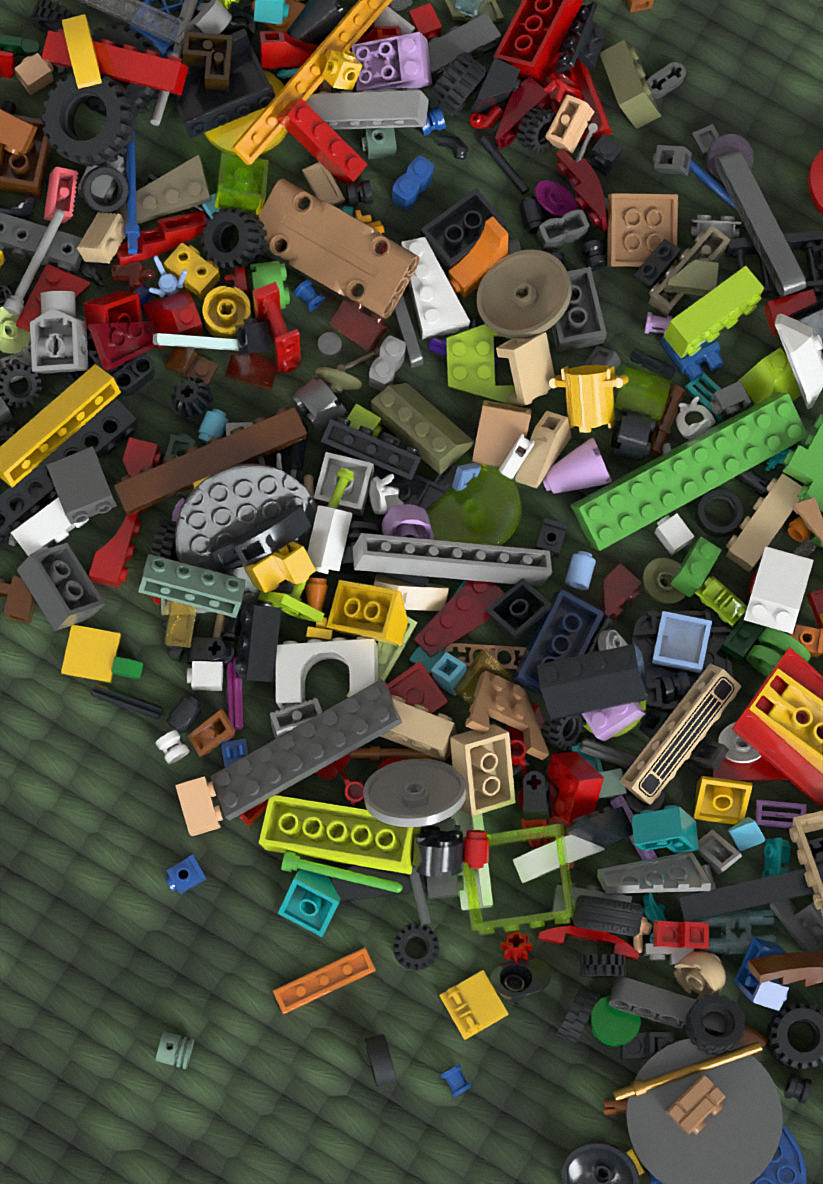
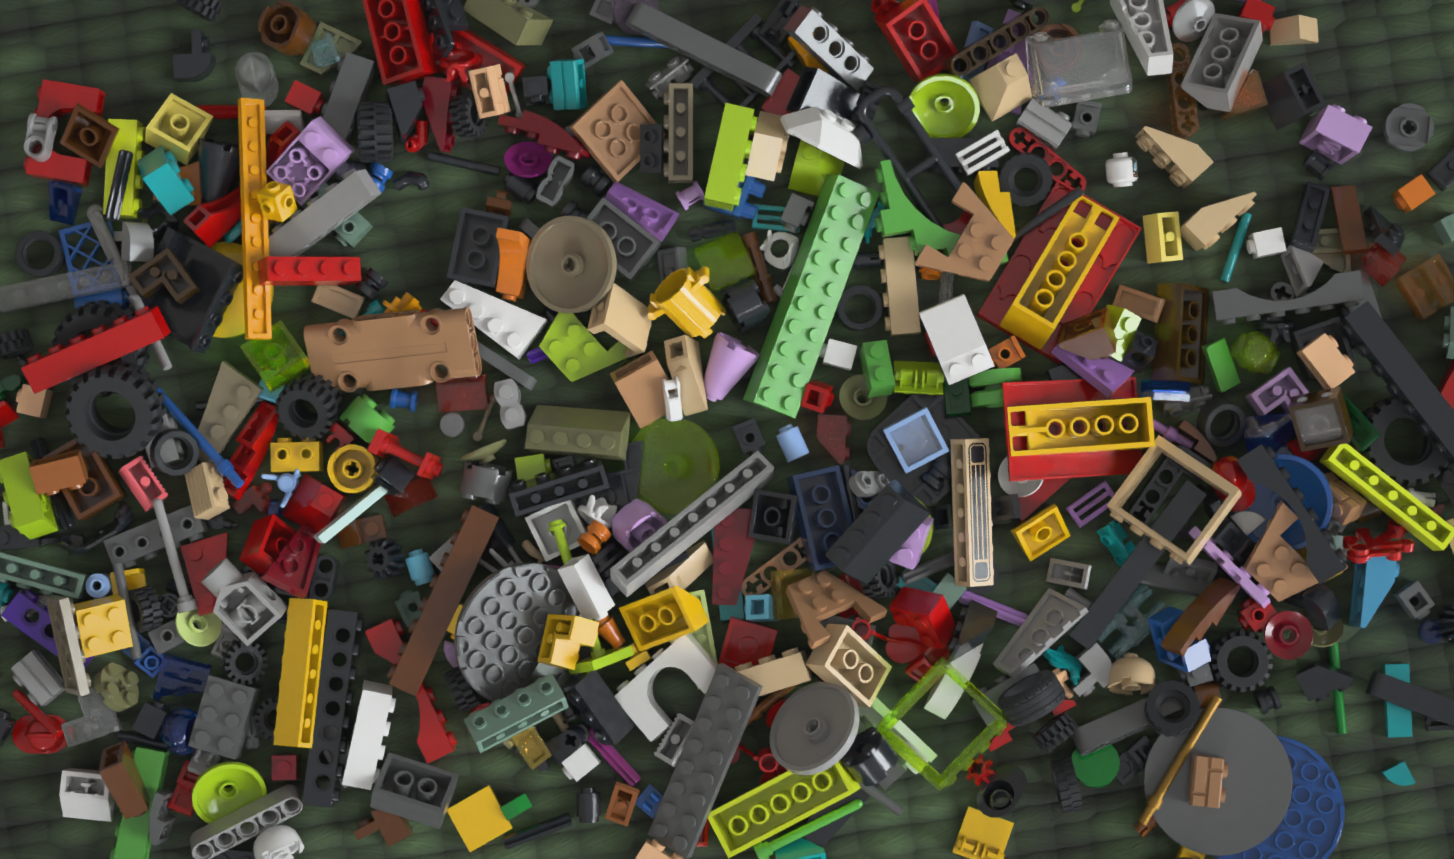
camera: 30 degrees left, 10 degrees up
dark grey panel [47,446,117,524] -> none
yellow slope [62,14,102,89] -> none
white wheel [155,730,190,764] -> none
black slope [211,504,312,573] -> none
blue brick [392,156,434,211] -> none
black tyre [393,923,439,971] -> none
medium blue tile [452,463,481,491] -> none
red brick [463,830,489,868] -> none
black piece [523,771,552,821] -> none
teal brick [632,805,699,854] -> none
red slope [653,920,709,949] -> none
olive slope [664,258,719,296] -> none
medium azure slope [728,817,766,851] -> none
none -> reddish brown tile [486,190,512,218]
none -> teal brick [547,58,588,110]
none -> orange wheel [577,520,611,555]
none -> medium lavender wing [605,182,679,242]
none -> tan brick [746,111,790,181]
none -> red brick [800,380,834,414]
none -> dark grey brick [1177,662,1213,687]

